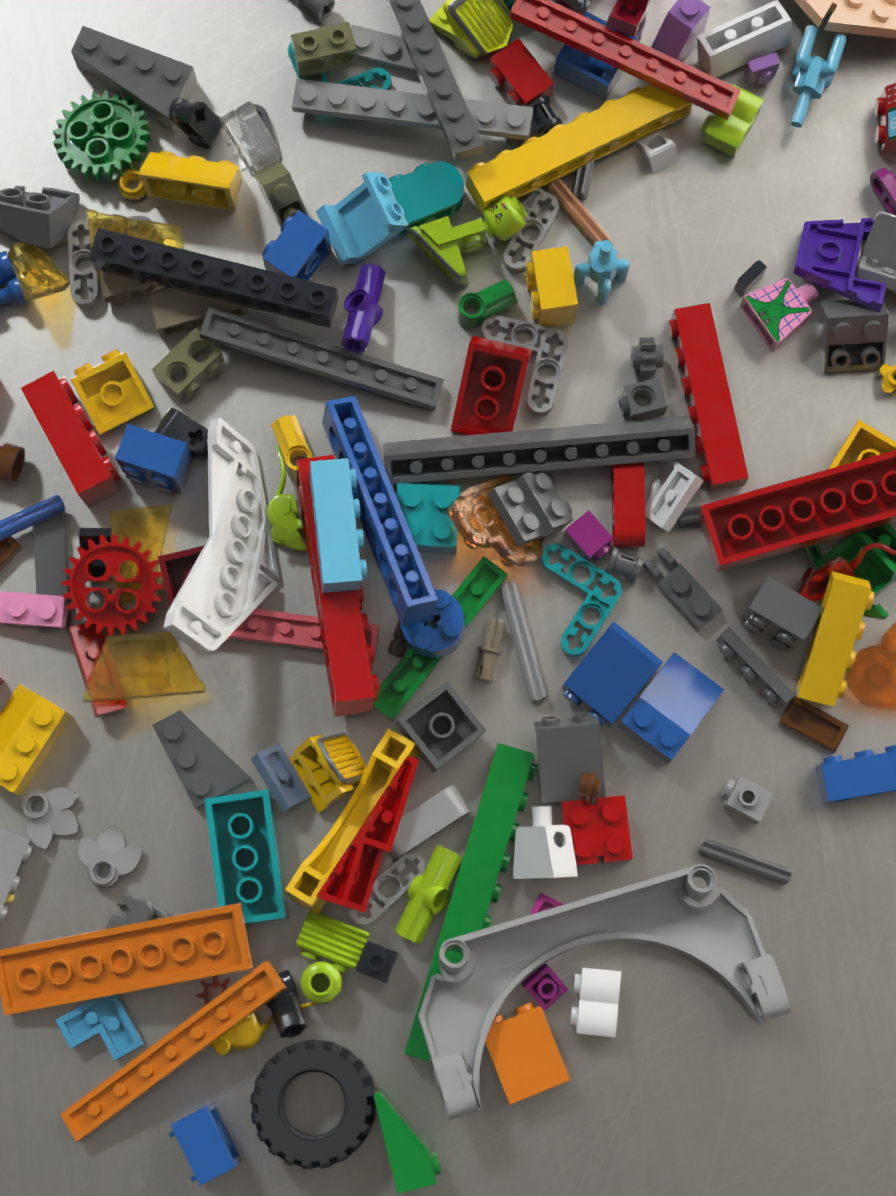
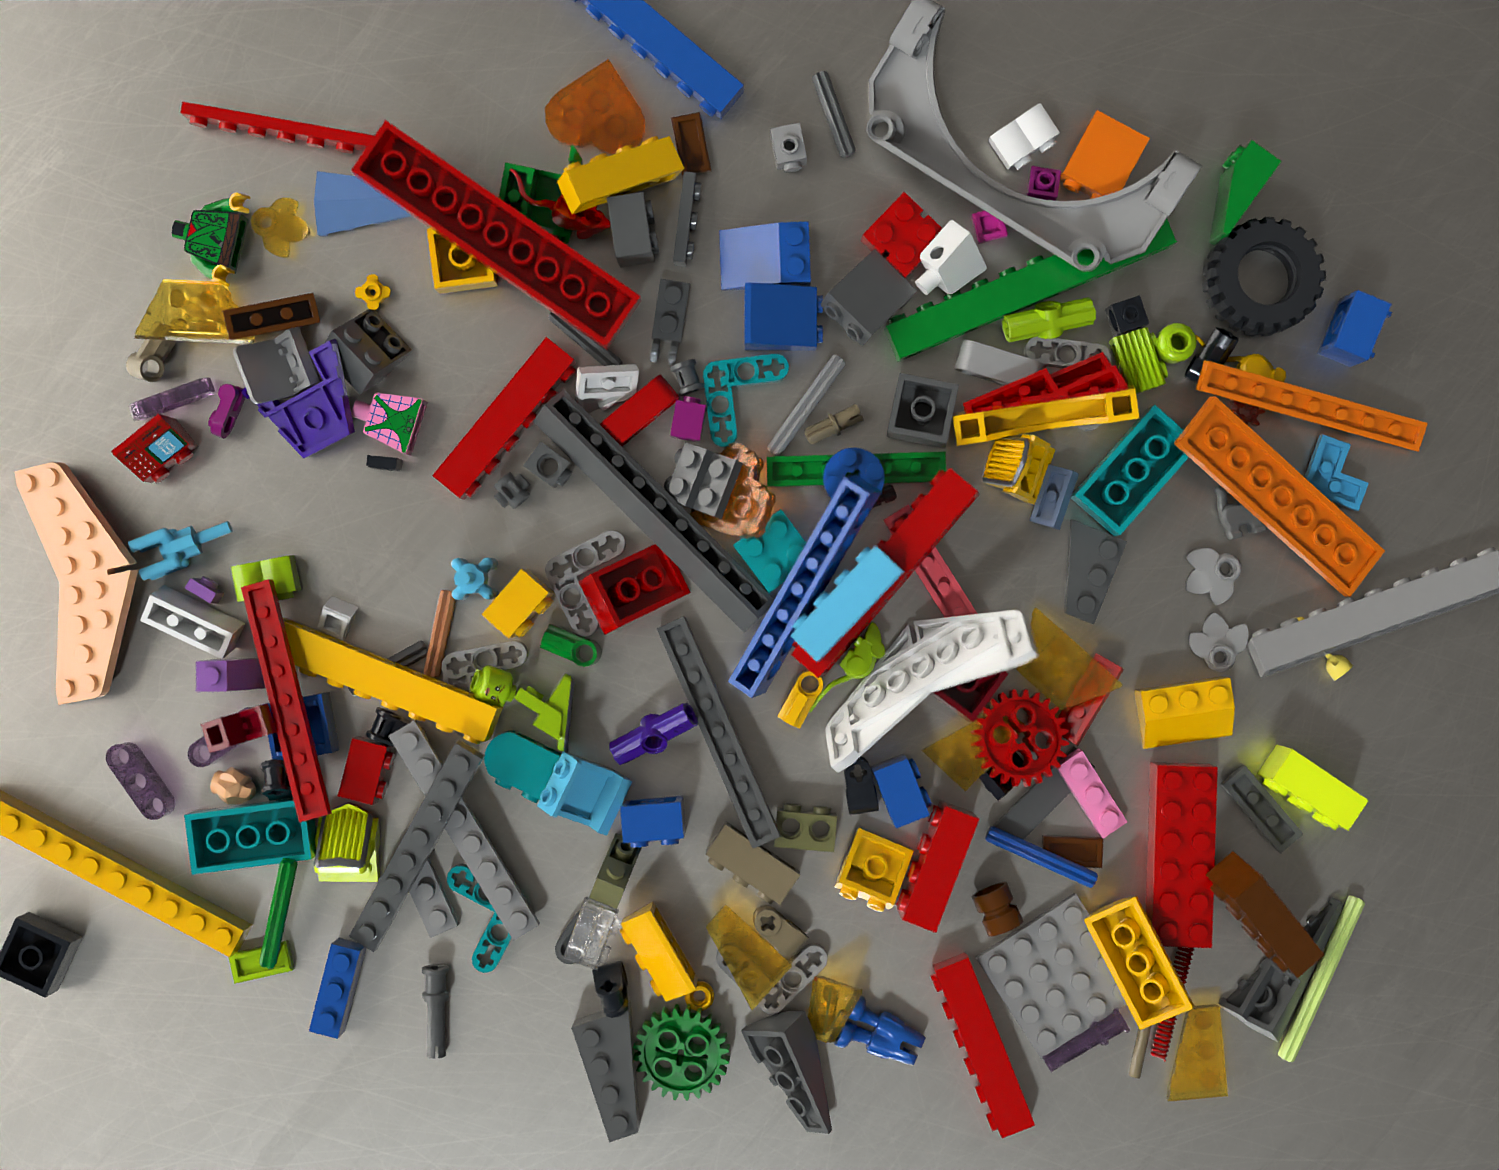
camera: 130 degrees left, 10 degrees up
black brick [89,228,339,328] -> none
olive brick [291,22,357,78] -> none
reddish brown plate [578,771,602,803] -> none

